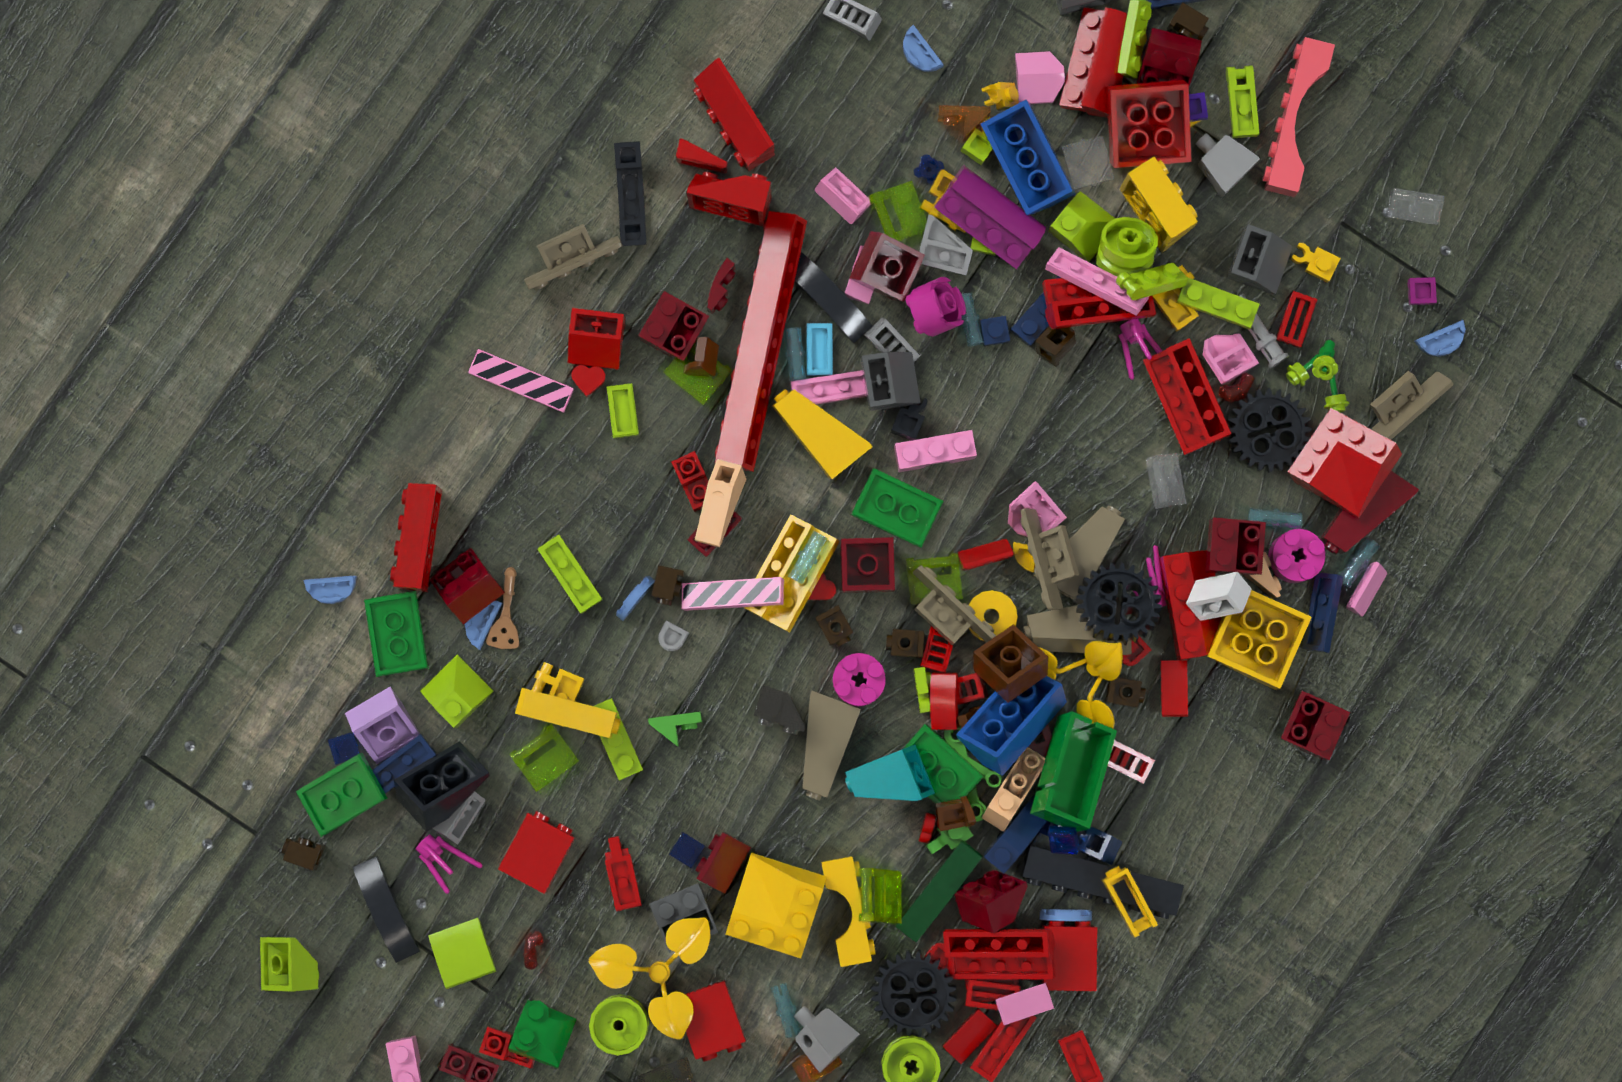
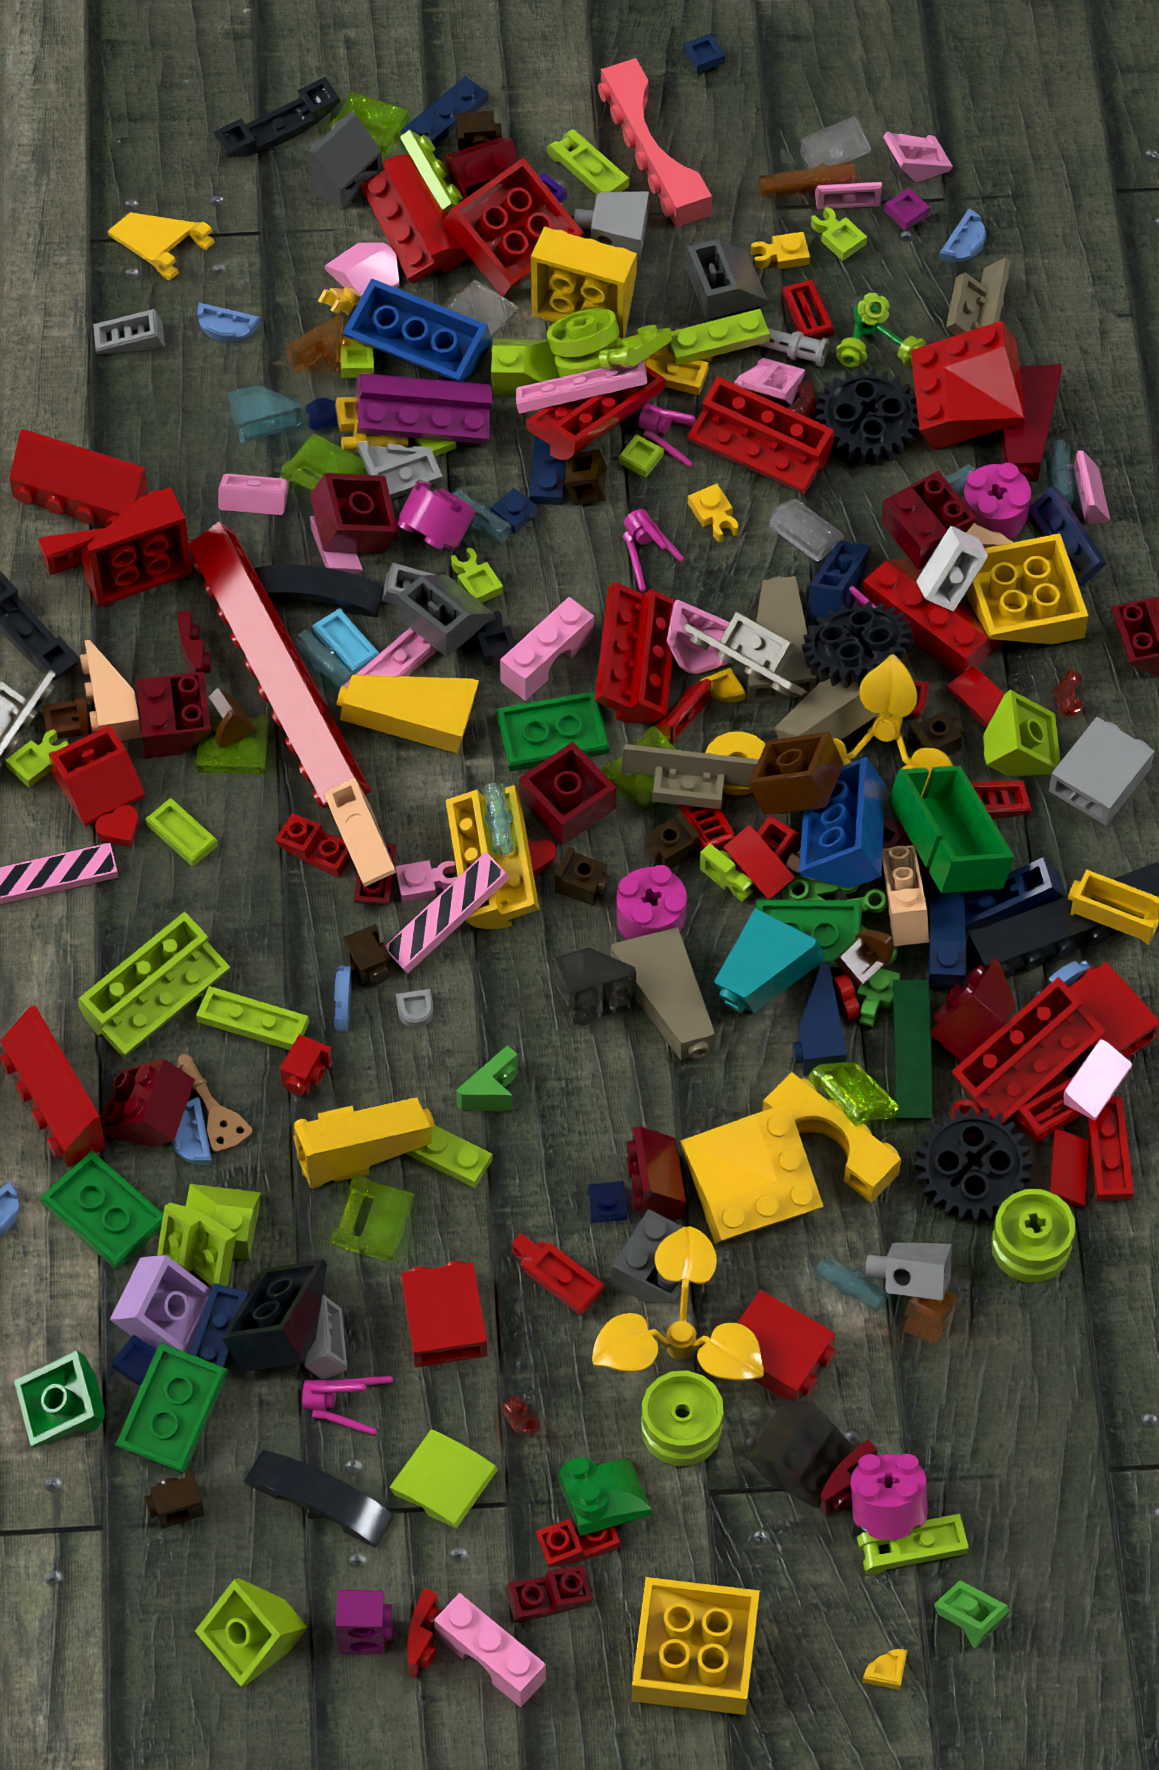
camera: 35 degrees left, 25 degrees down
clear blue plate [1048,826,1079,855] -> none
none -> lime plate [5,729,68,788]
none -> green slope [14,1351,105,1448]
none -> reddish brown tile [42,696,90,740]
none -> lime brick [78,912,230,1058]
none -> light nougat slope [80,640,142,741]
none -> lime slope [157,1203,236,1286]
none -> clear light blue slope [227,385,303,443]
none -> red brick [280,1034,333,1096]
none -> magenta brick [336,1590,393,1654]
none -> bright pink plate [395,860,458,902]
none -> red slope [407,1588,441,1678]
none -> lime plate [451,547,503,603]
none -> red brick [595,582,676,724]
none -> lime tile [618,434,664,478]
none -> dark pink plant [622,509,684,592]
none -> dark blue plate [683,33,725,74]
none -> yellow plate [688,484,738,543]
none -> clear orange pin [759,161,856,196]
none -> dark blue slope [792,961,847,1076]
none -> dark blue slope [809,541,871,623]
none -> lime plate [811,206,867,261]
none -> bright pink slope [815,182,882,209]
none -> bright pink slope [883,132,953,183]
none -> lime slope [983,690,1061,776]
none -> light grey brick [1049,717,1155,826]
none -> clear red arm [1053,670,1082,716]

